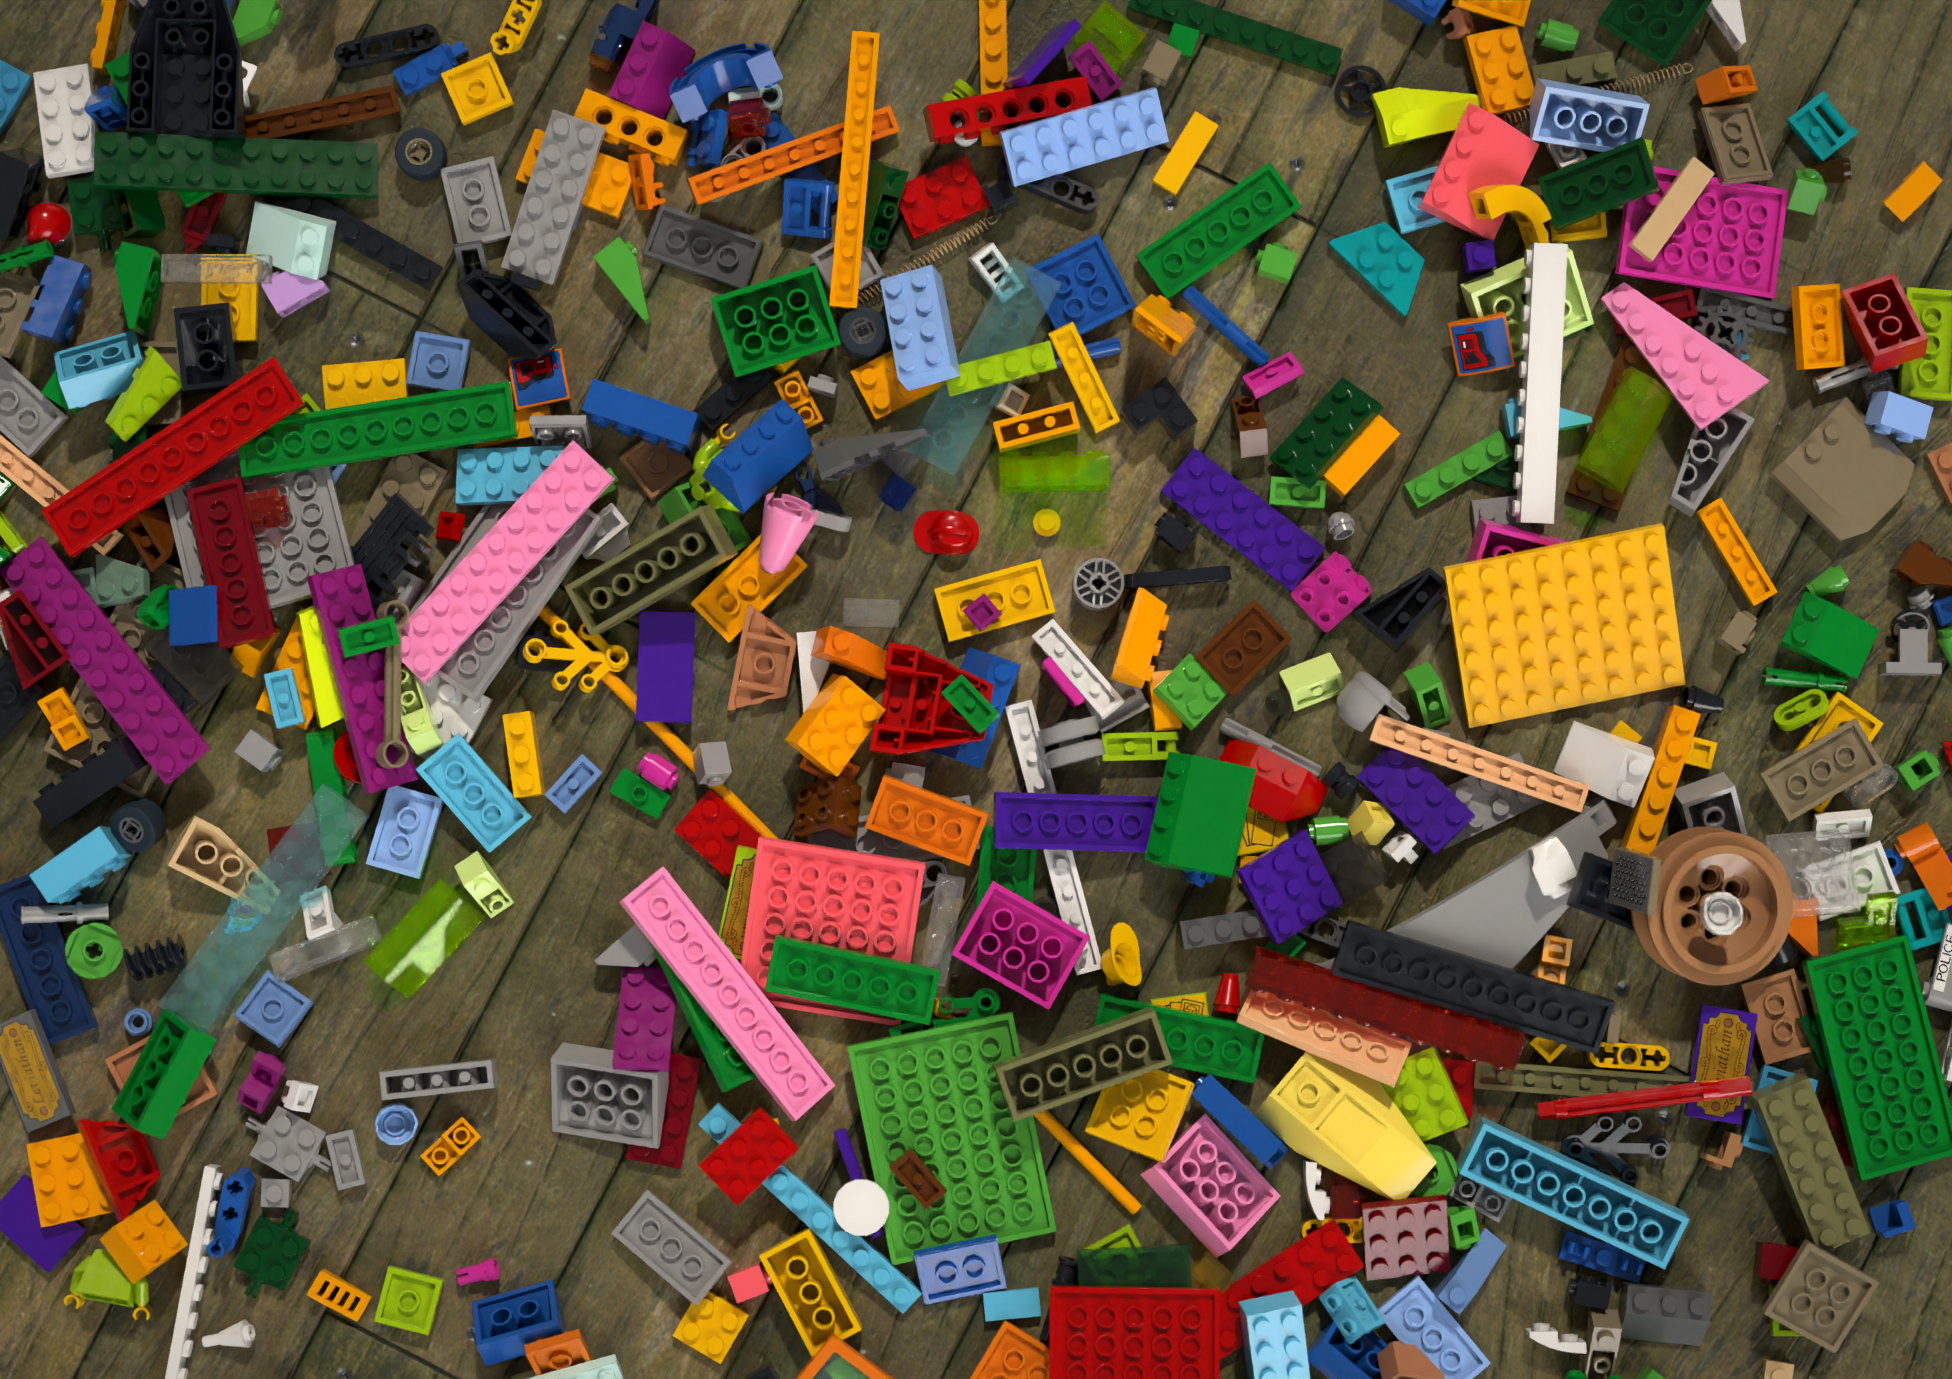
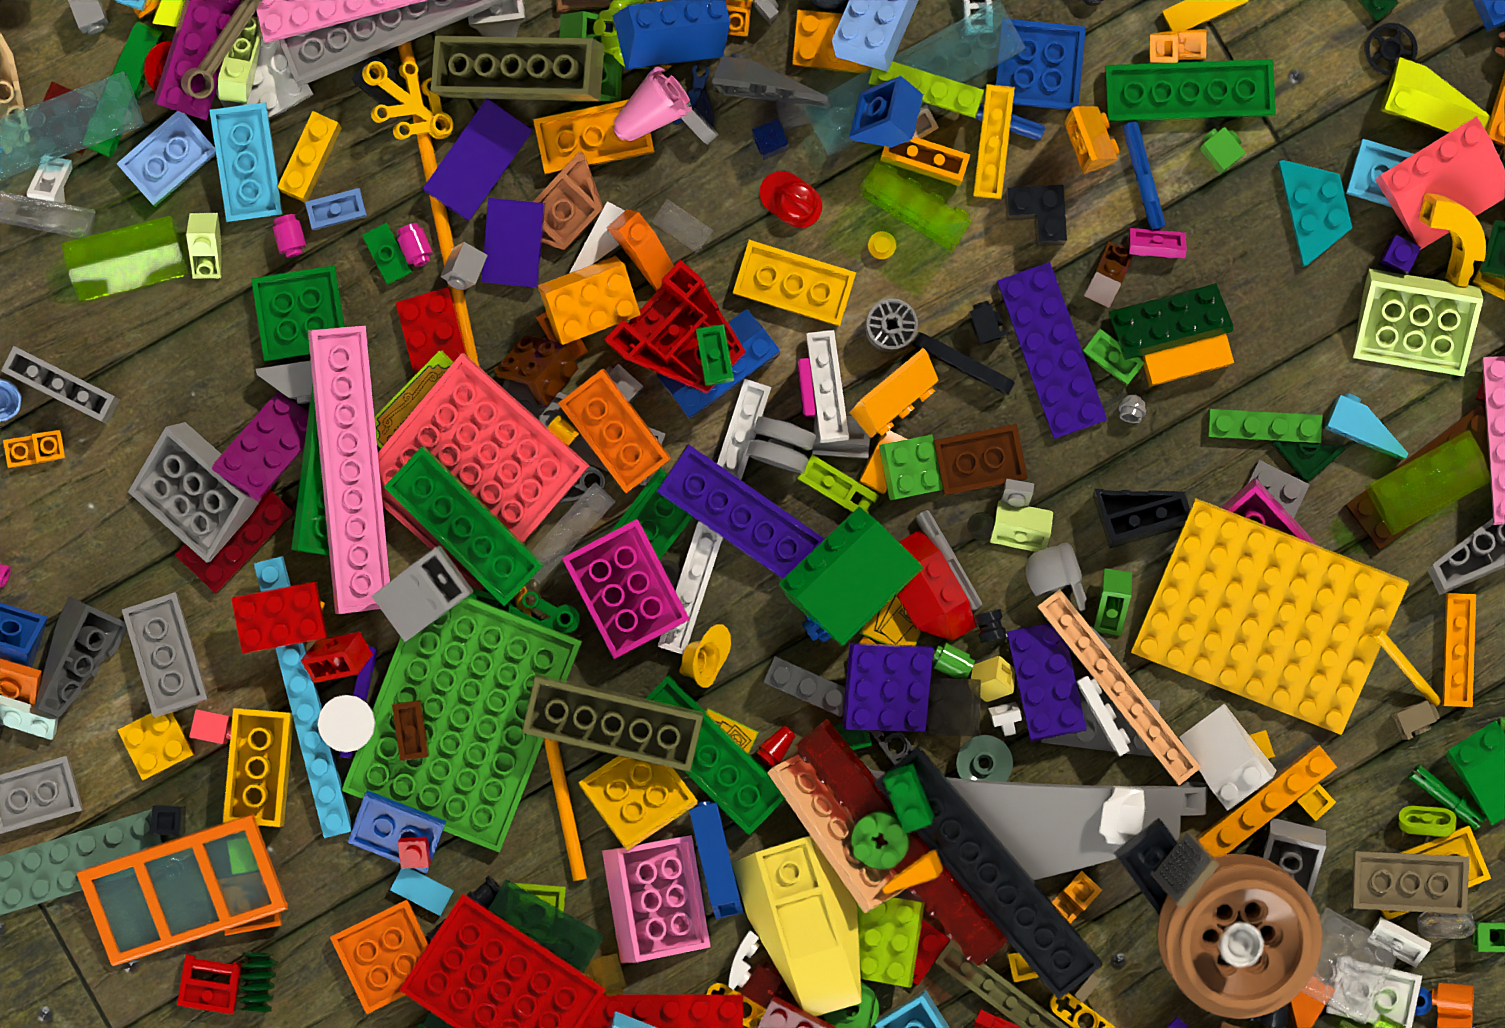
camera: 30 degrees right, 0 degrees up
magenta tile [963,593,1002,633] -> none
dark pink bracket [1291,551,1373,632] -> none
slope [1447,311,1515,376] -> none
white brick [1512,243,1568,524] -> none
black cone [1680,685,1724,714] -> none
none -> dark grey wedge [35,596,127,717]
none -> green plate [251,265,345,363]
none -> dark pink brick [272,214,307,258]
none -> red brick [301,632,373,683]
none -> light grey slope [372,546,474,642]
none -> plate [397,837,431,869]
none -> dark purple tile [481,198,545,288]
none -> yellow plate [547,414,580,446]
none -> blue slope [849,76,923,147]
none -> bright green plate [852,811,910,869]
none -> light orange slope [882,850,943,894]
none -> green brick [883,764,934,833]
none -> sand green dish [956,735,1013,782]
none -> light grey plate [1001,479,1034,507]
none -> white plate [1076,676,1131,756]
none -> light orange slope [1150,29,1207,63]
none -> yellow bar [1372,628,1441,707]

